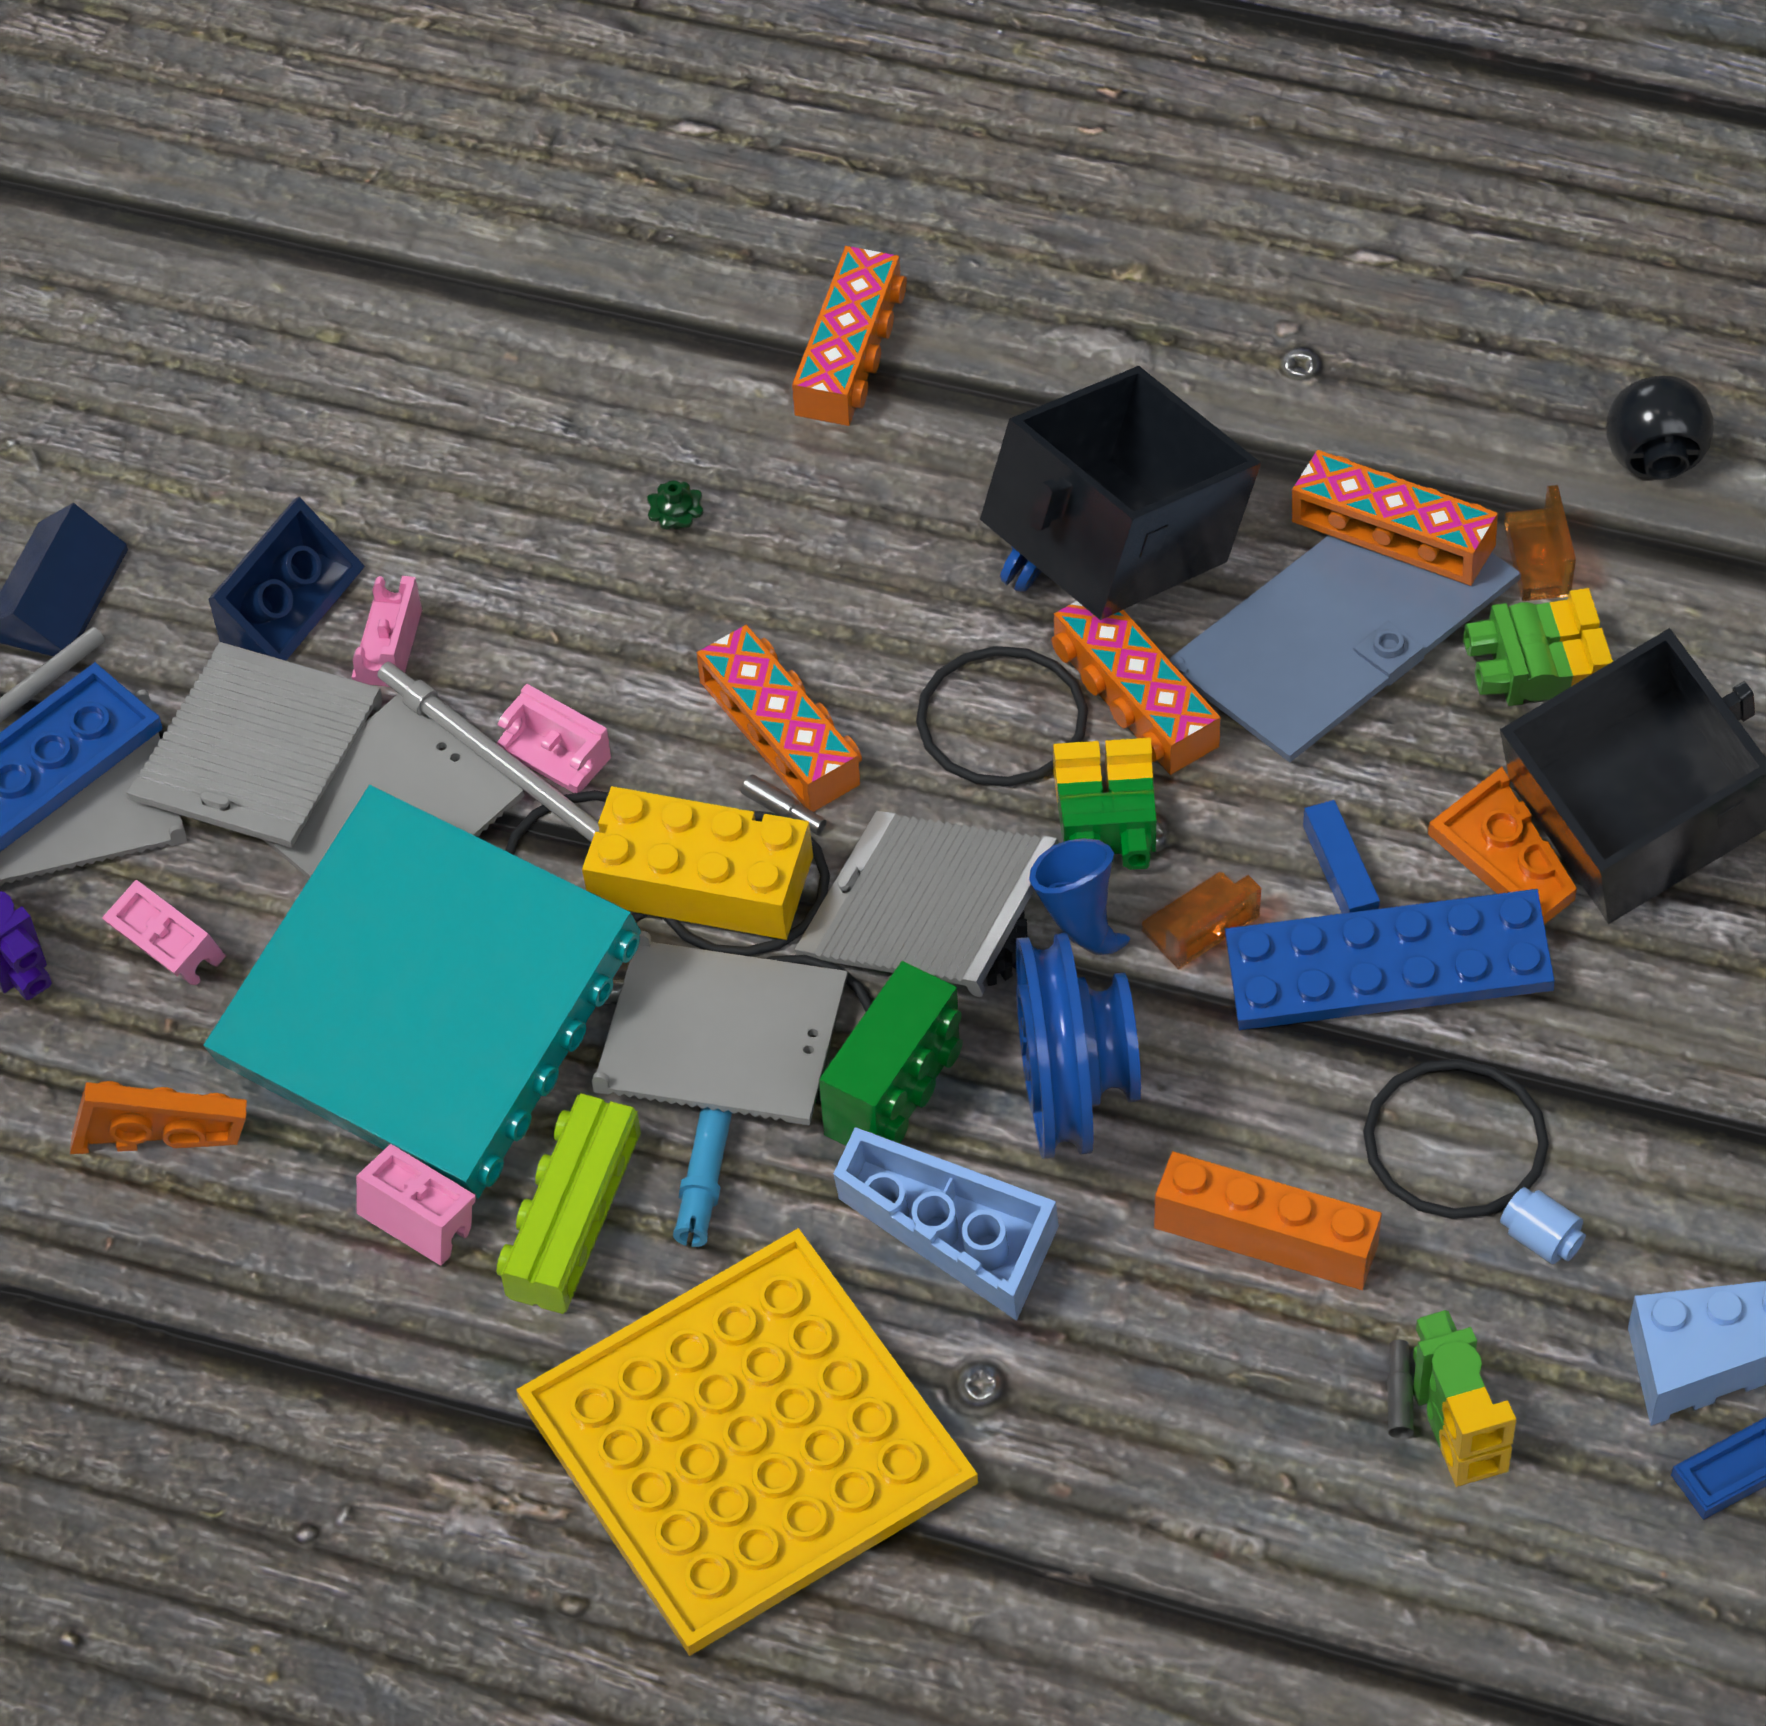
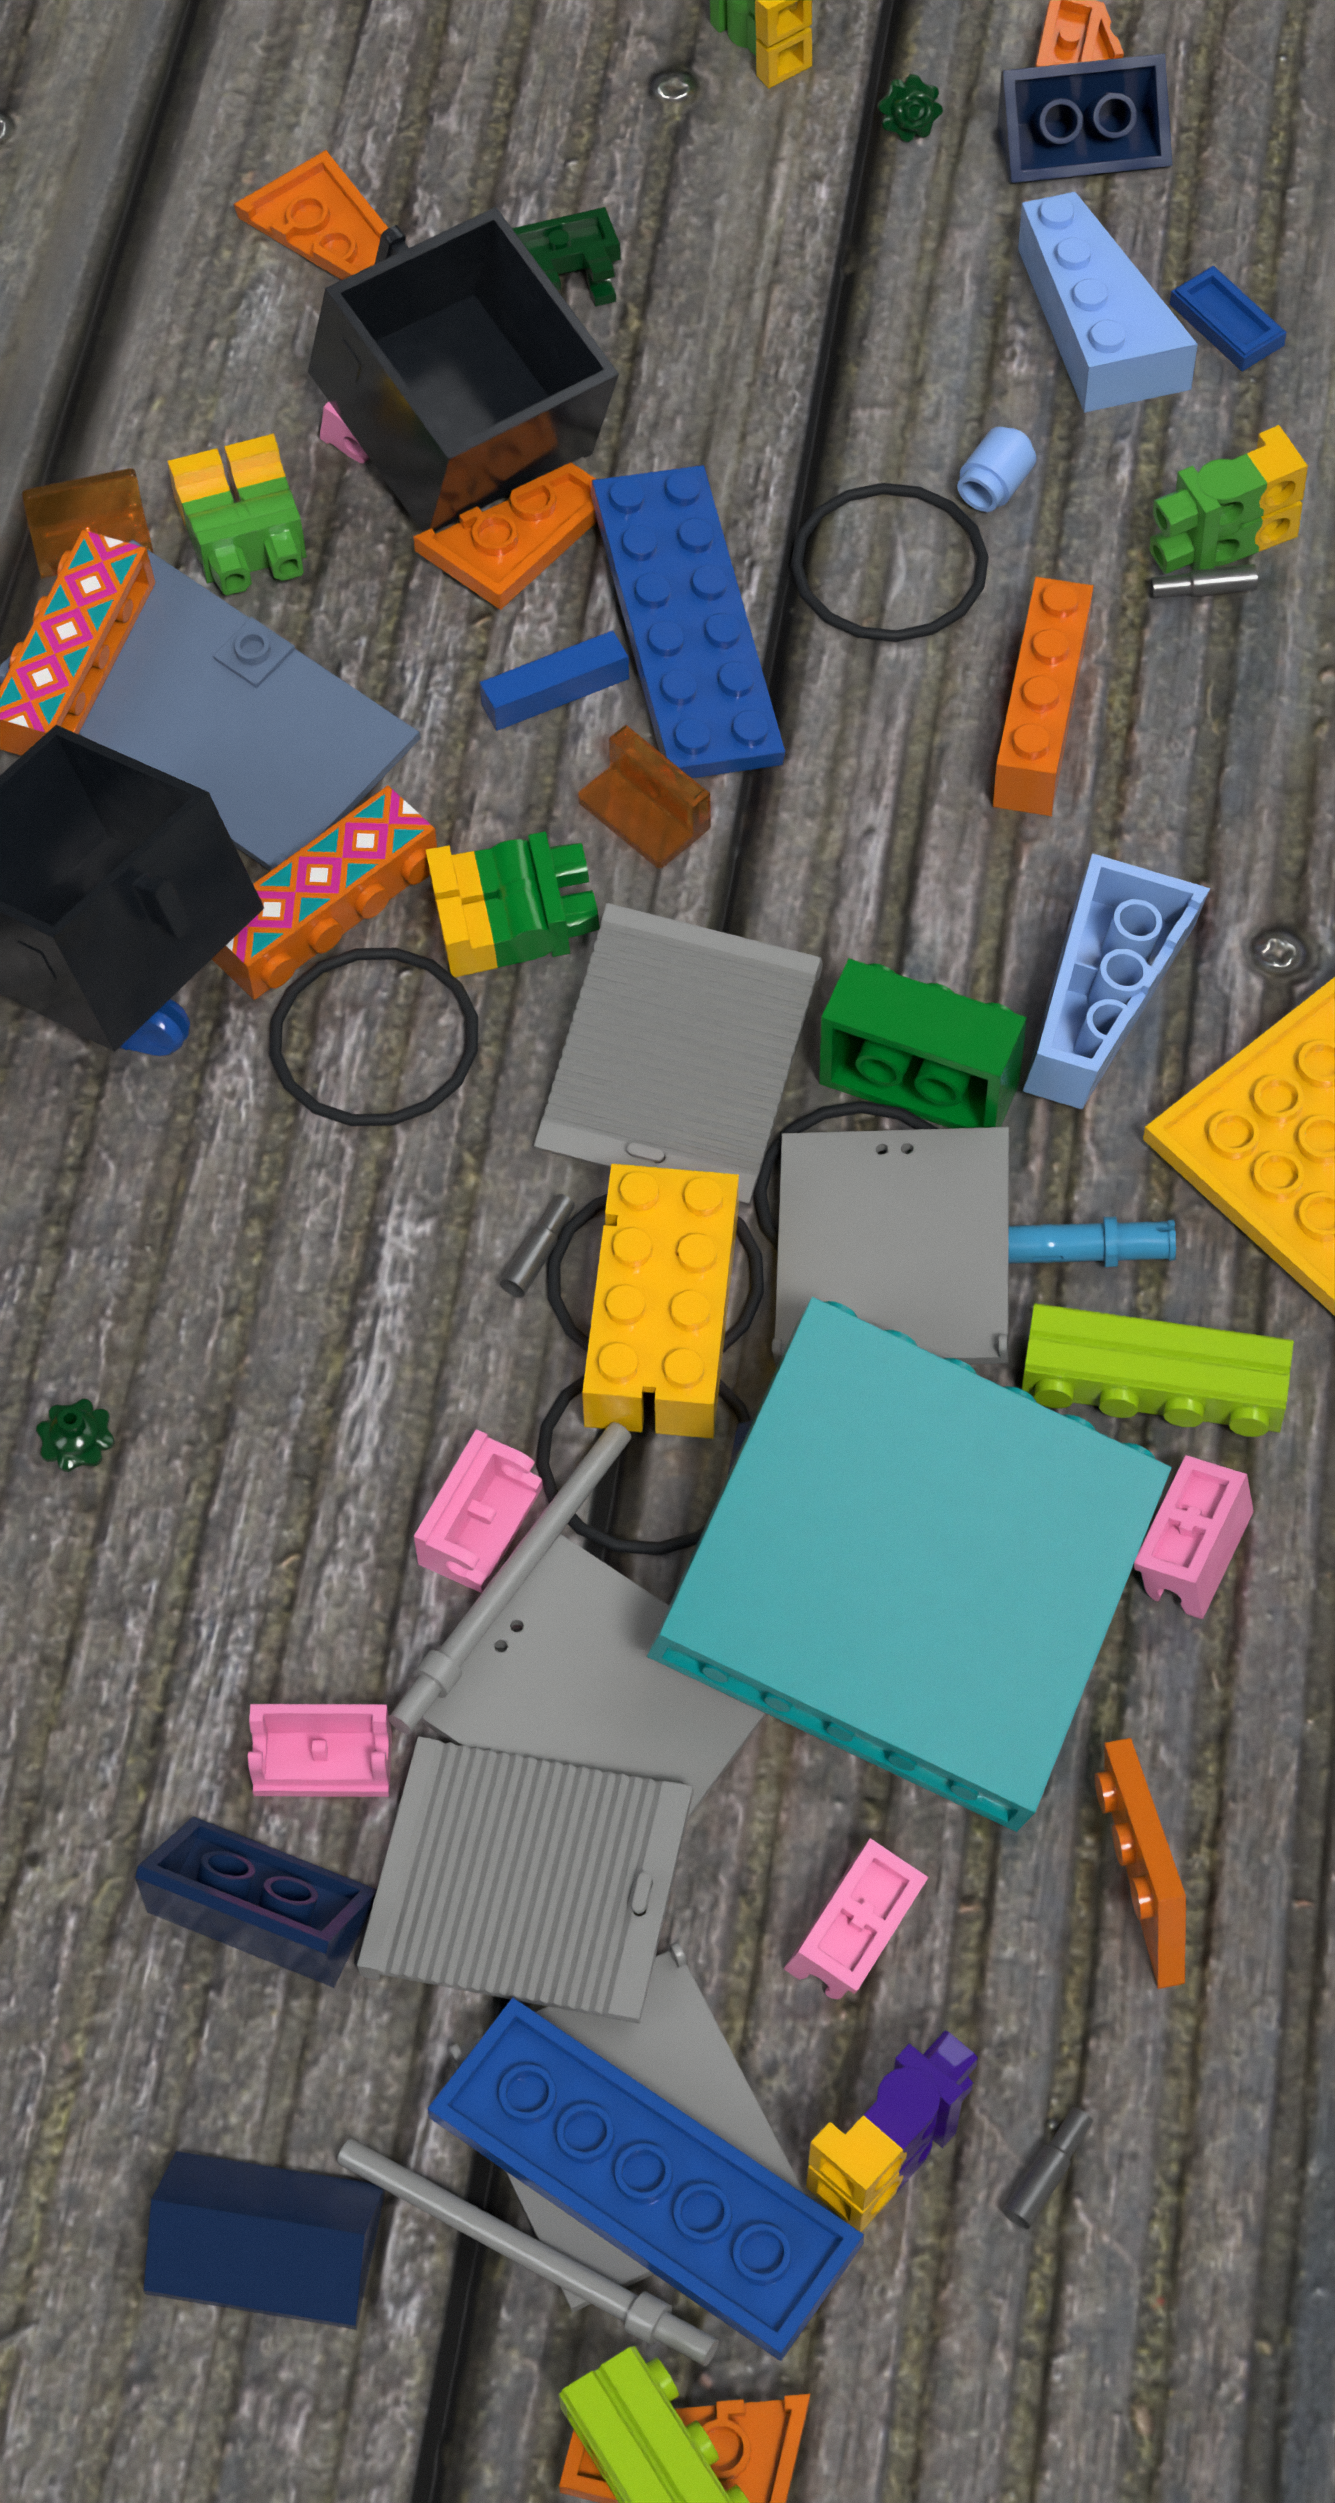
camera: 100 degrees left, 5 degrees up
orange brick [696,624,862,812] -> none
blue wheel [1016,933,1141,1159] -> none
blue hat [1029,838,1130,955] -> none

